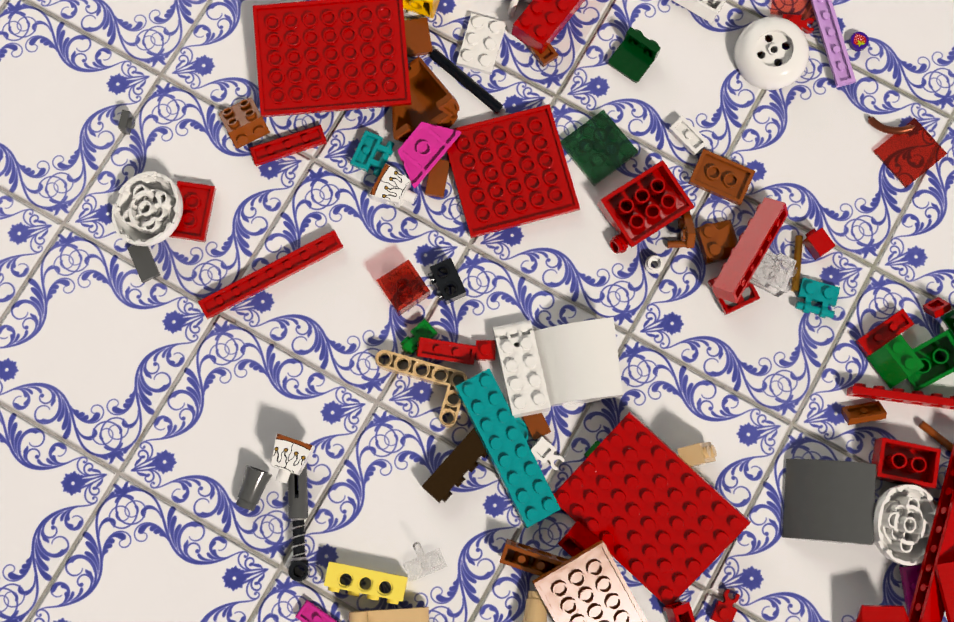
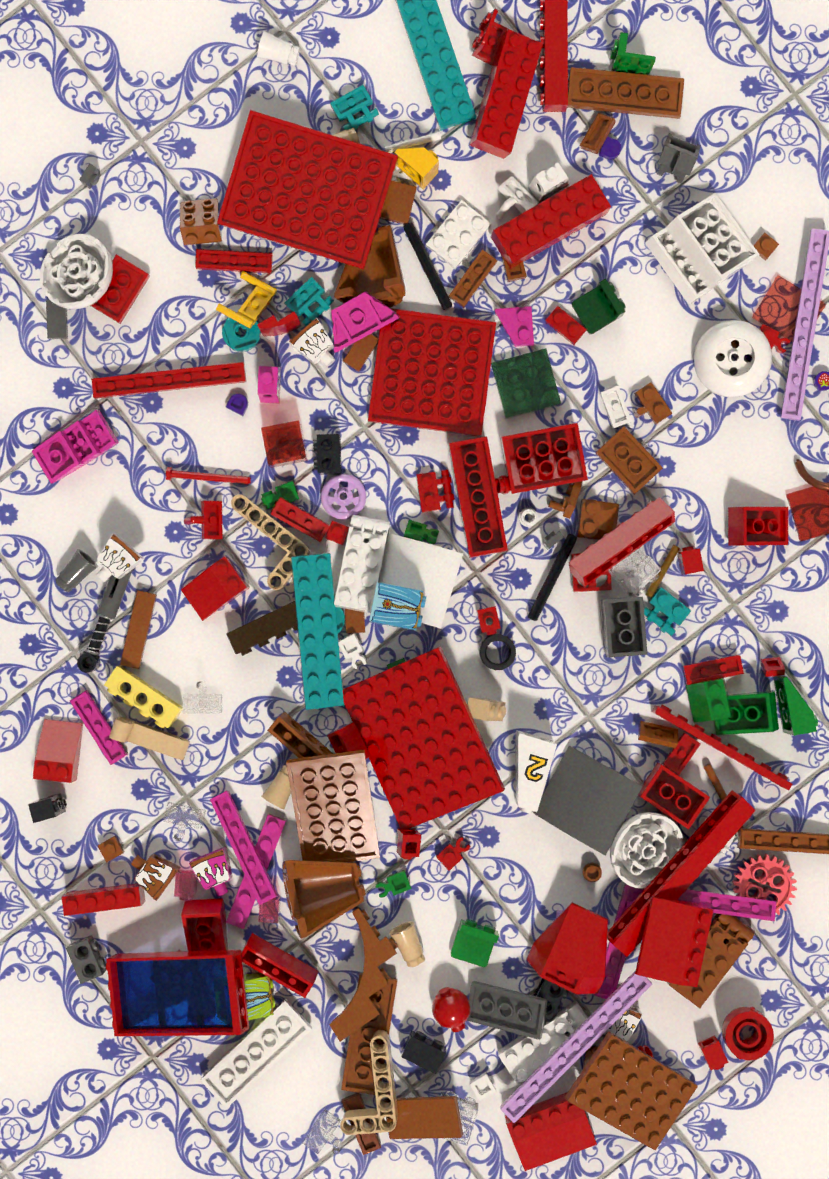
camera: 25 degrees right, 10 degrees up
none -> dark pink slope [32,410,119,484]
none -> dark orange tile [120,590,157,669]
none -> red bar [166,467,251,484]
none -> red slope [181,556,249,621]
none -> red plate [184,501,223,540]
none -> yellow plate [216,271,277,328]
none -> teal plate [222,317,261,352]
none -> dark purple tile [226,393,248,416]
none -> red slope [257,312,301,336]
none -> dark pink torso [258,366,281,404]
none -> lavender plate [321,474,366,520]
none -> slope [369,582,427,631]
none -> green plate [404,520,439,544]
none -> red plate [416,470,455,513]
none -> red brick [448,436,508,558]
none -> dark orange plate [449,250,498,308]
none -> red brick [476,606,501,636]
none -> black tyre [479,634,516,670]
none -> dark pink wing [494,306,534,347]
none -> white slope [515,730,557,814]
none -> black axle [528,534,577,621]
none -> dark grey plate [543,531,564,550]
none -> red plate [545,306,587,345]
none -> dark orange plate [582,862,602,882]
none -> dark grey brick [601,597,648,658]
none -> dark orange plate [634,382,672,425]
none -> red plate [662,732,701,775]
none -> red slope [728,507,788,546]

